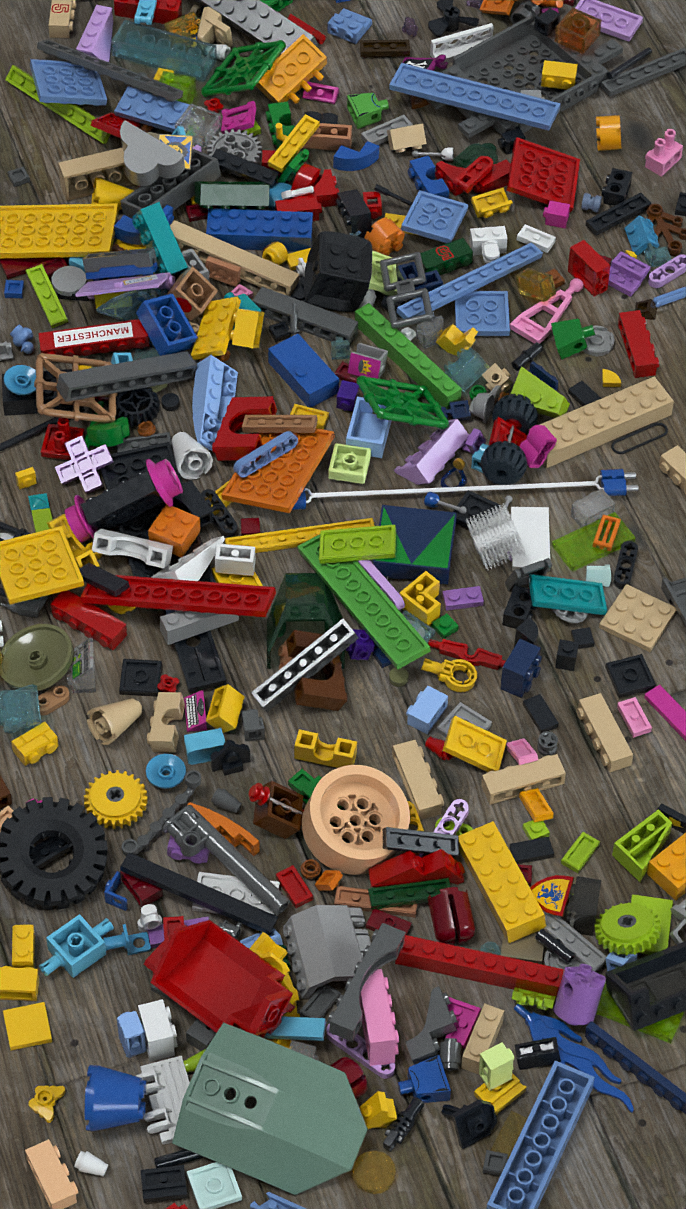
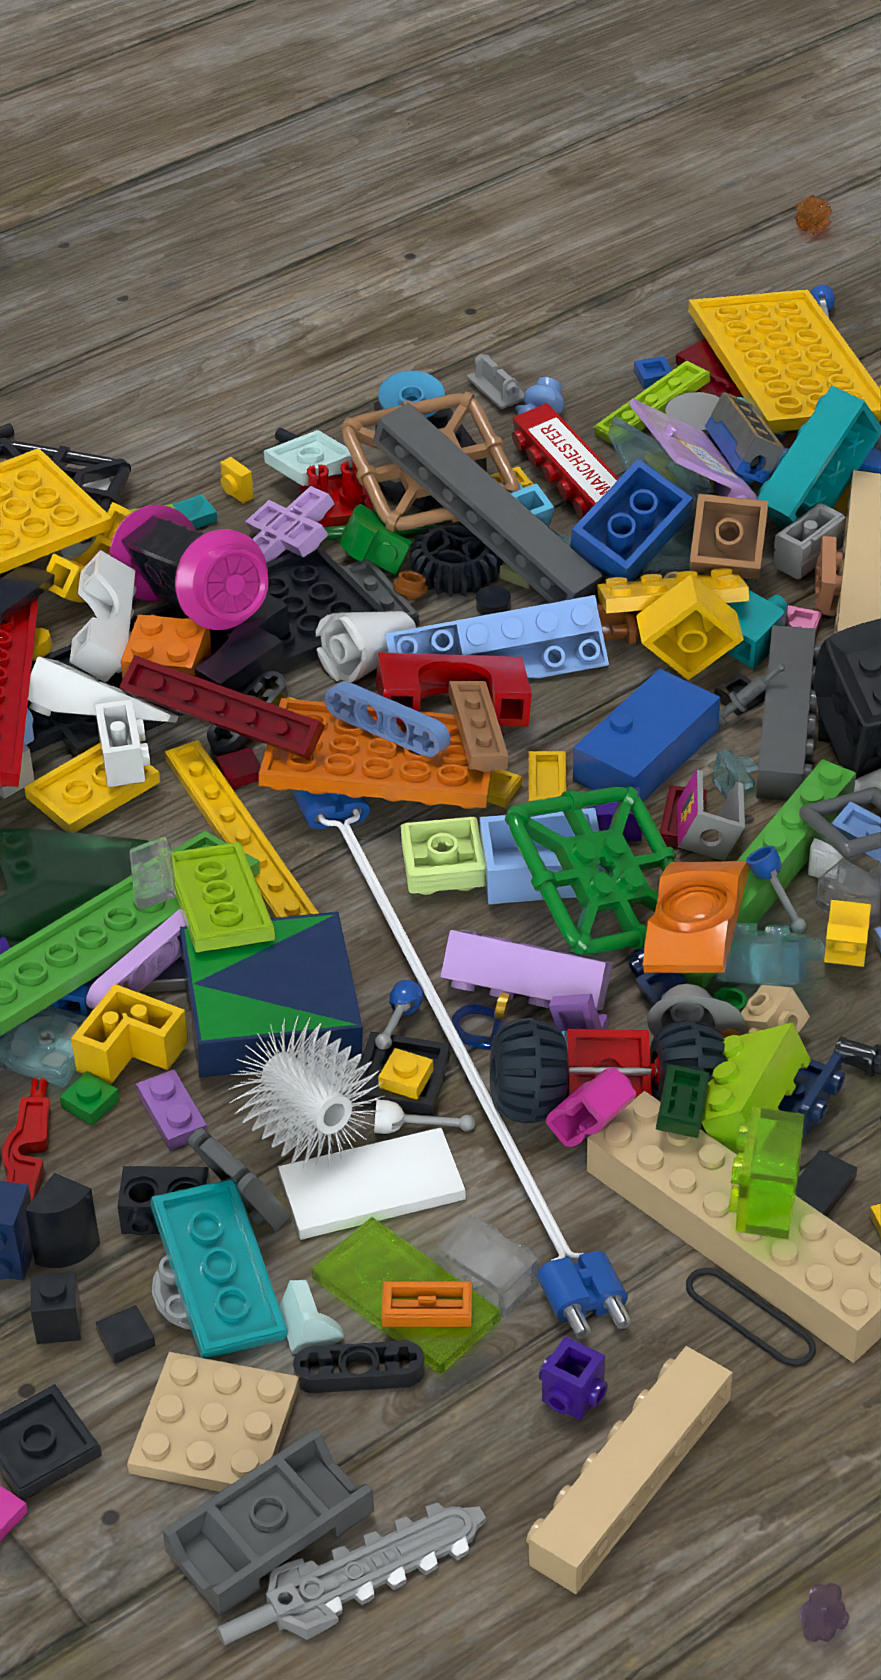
camera: 75 degrees right, 10 degrees down
none -> dark red plate [119,655,325,760]
none -> clear plate [130,836,177,910]
none -> light aqua plate [264,430,353,486]
none -> yellow plate [378,1048,434,1100]
none -> dark purple brick [539,1336,608,1420]
none -> orange slope [643,861,749,973]
none -> dark green plate [655,1064,709,1138]
none -> clear neon green brick [729,1107,805,1239]
none -> hinge [746,846,806,934]

